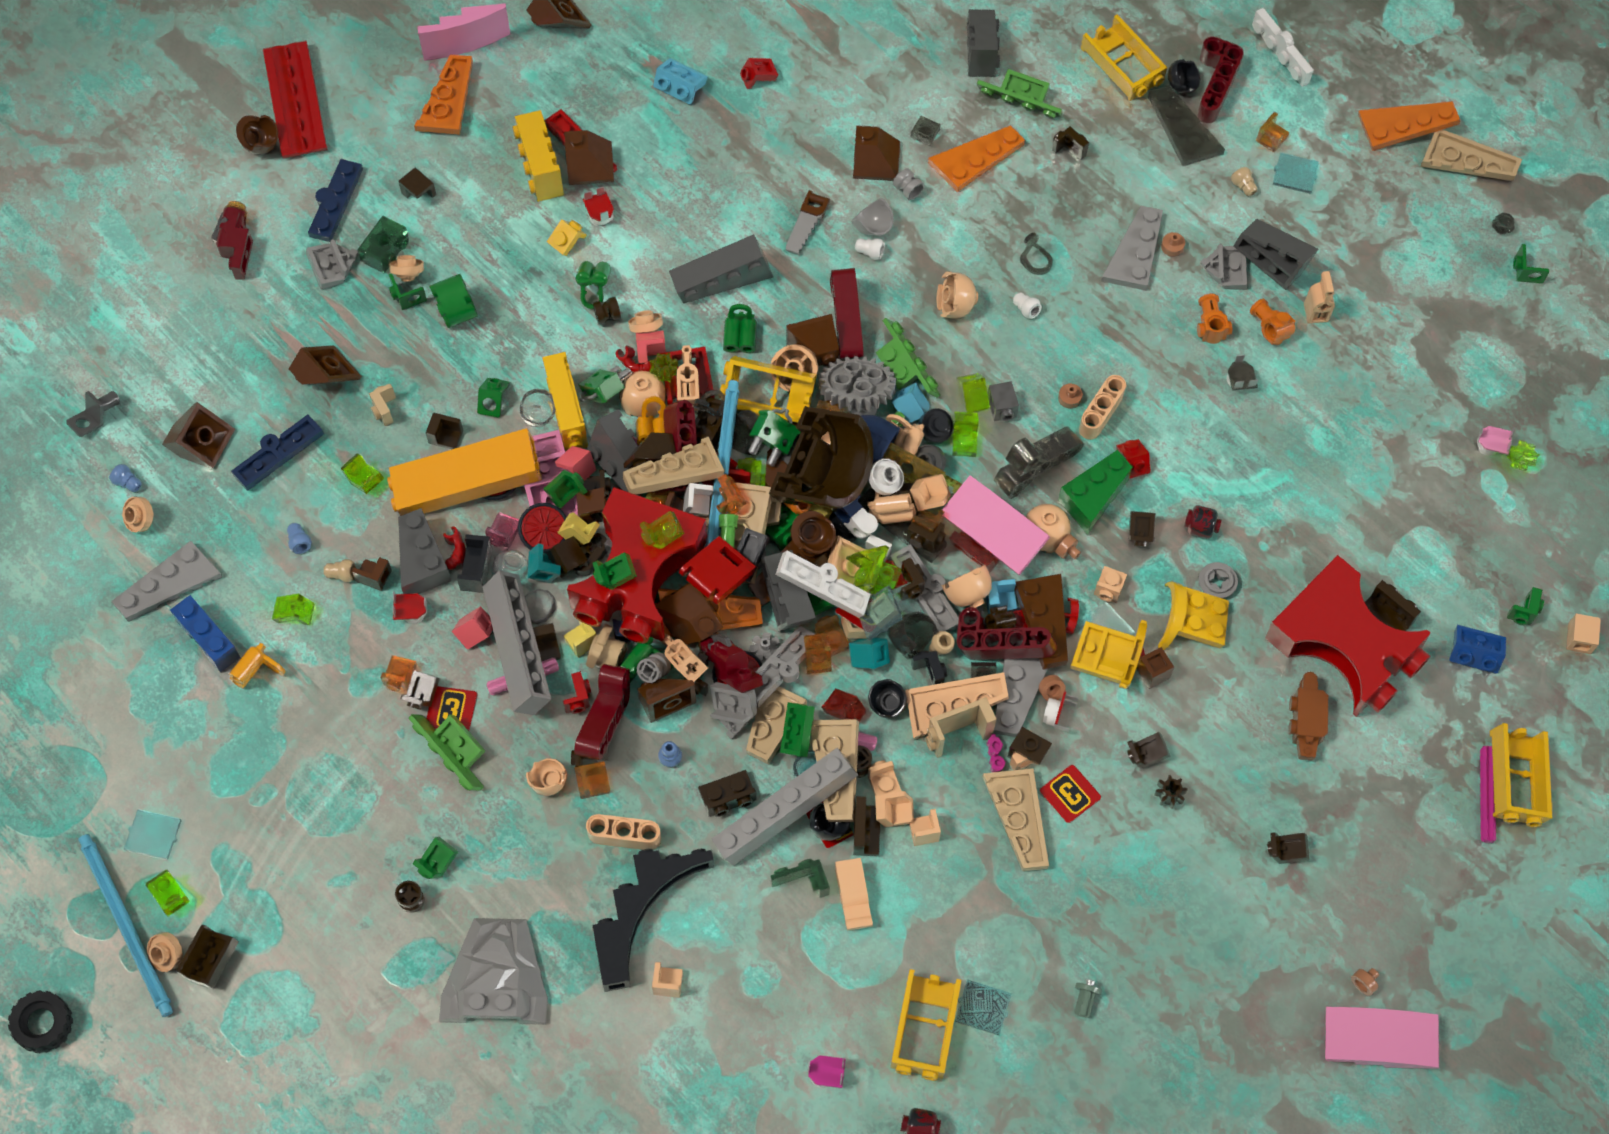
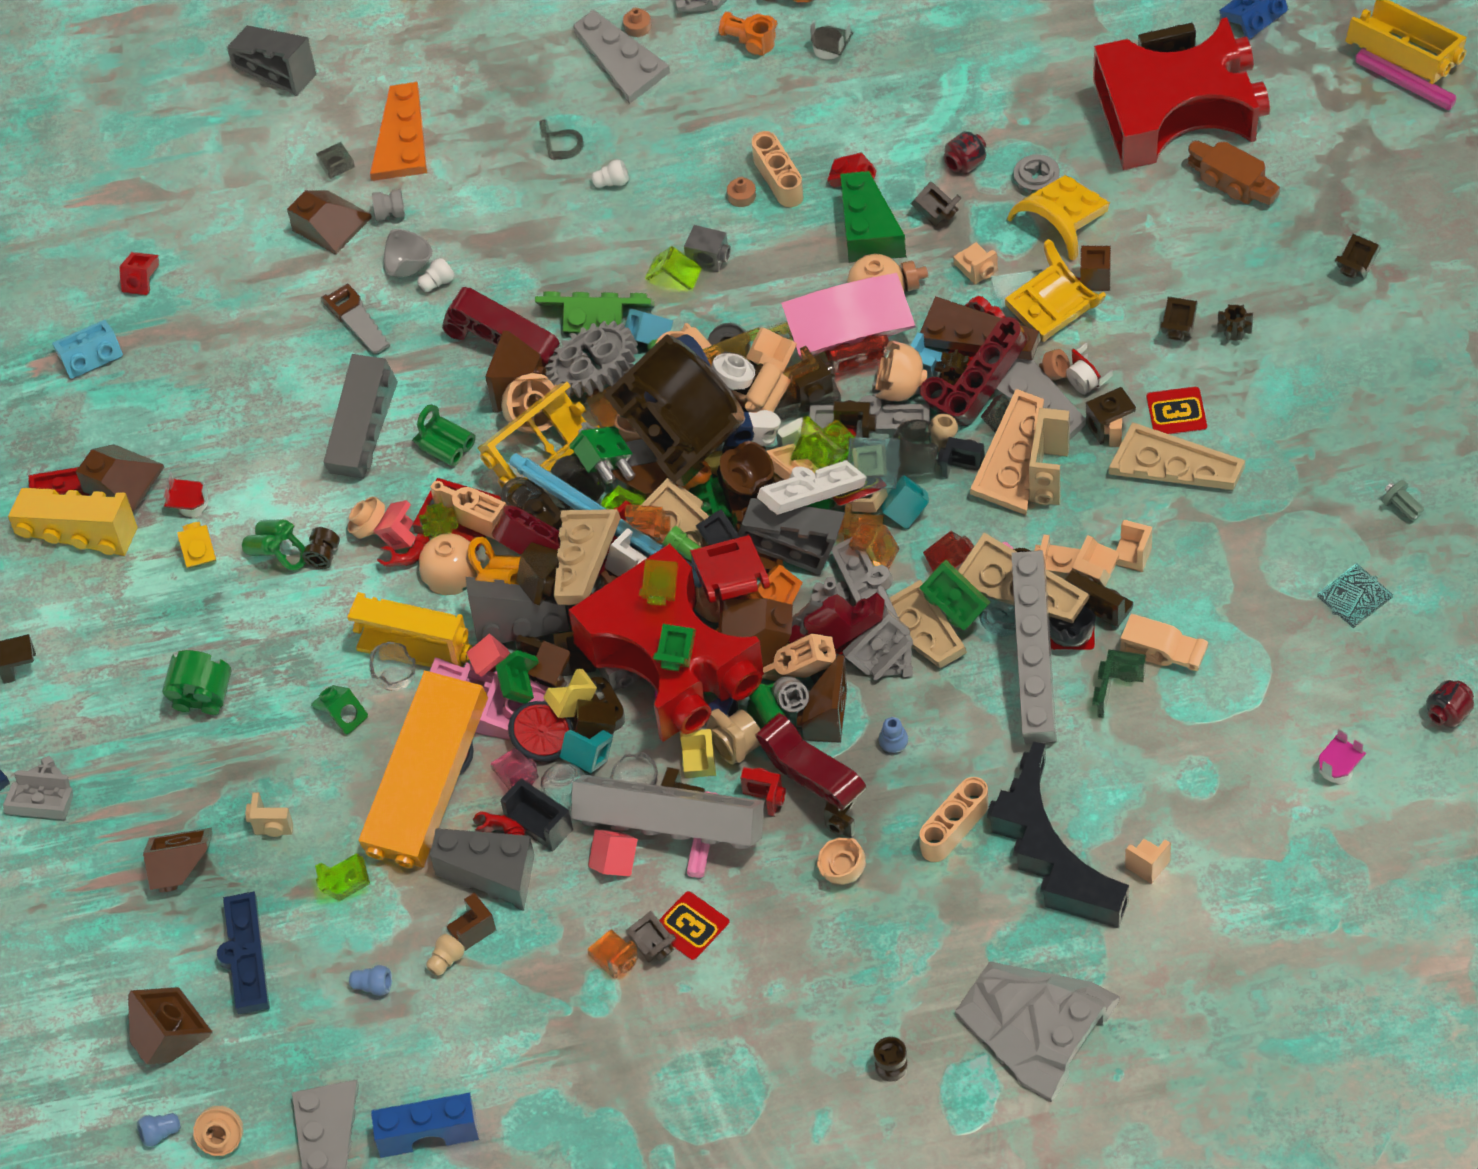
camera: 50 degrees left, 10 degrees down
dark grey bracket [66,391,120,437] -> none
light orange piece [229,643,286,689] -> none
clear neon green bracket [272,593,315,626] -> none
clear green brick [357,216,409,273] -> none
green bracket [388,273,427,310] -> none
light nougat plate [389,255,424,282] -> none
red piece [393,591,427,624] -> none
bright green bracket [408,714,485,790] -> none
green bracket [412,837,458,879] -> none
dark brown panel [426,412,463,450] -> none
clear orange panel [574,761,610,799] -> none
green piece [578,366,632,403] -> none
dark brown bracket [698,770,757,817] -> none
black hair [868,679,908,719] -> none
yellow door [890,969,962,1081] -> none
black plate [919,408,954,444] -> none
light nougat cylinder [936,271,978,318] -> none
clear neon green slope [952,412,979,457] -> none
bright green bracket [977,69,1063,118] -> none
dark pink piece [986,734,1006,772] -> none
clear smoke beam [994,426,1084,499] -> none
dark brown bracket [1052,126,1089,160] -> none

